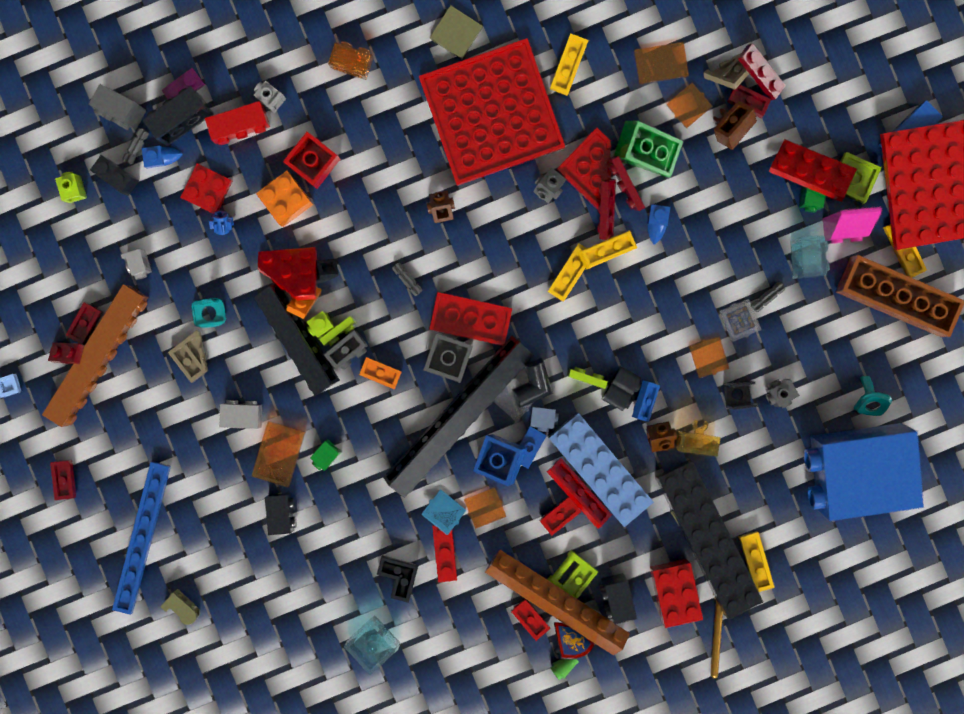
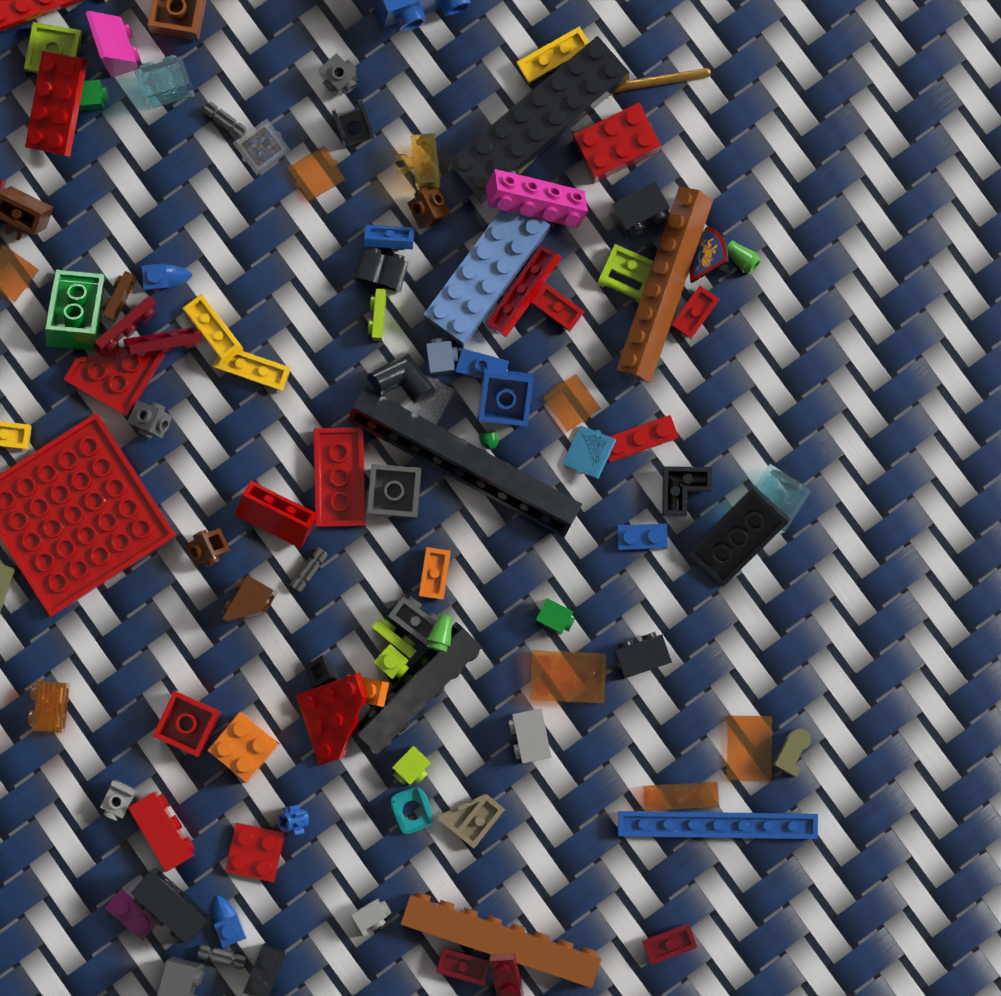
camera: 110 degrees left, 5 degrees down
none -> reddish brown plate [102,271,137,322]
none -> reddish brown slope [222,575,277,623]
none -> red brick [235,481,318,548]
none -> lime brick [392,746,431,785]
none -> bright green cone [426,614,453,652]
none -> green hinge [478,431,499,450]
none -> dark pink brick [485,169,588,228]
none -> blue plate [617,524,668,551]
none -> clear orange plate [643,782,719,811]
none -> black plate [687,486,790,587]
none -> clear orange piece [726,715,773,781]

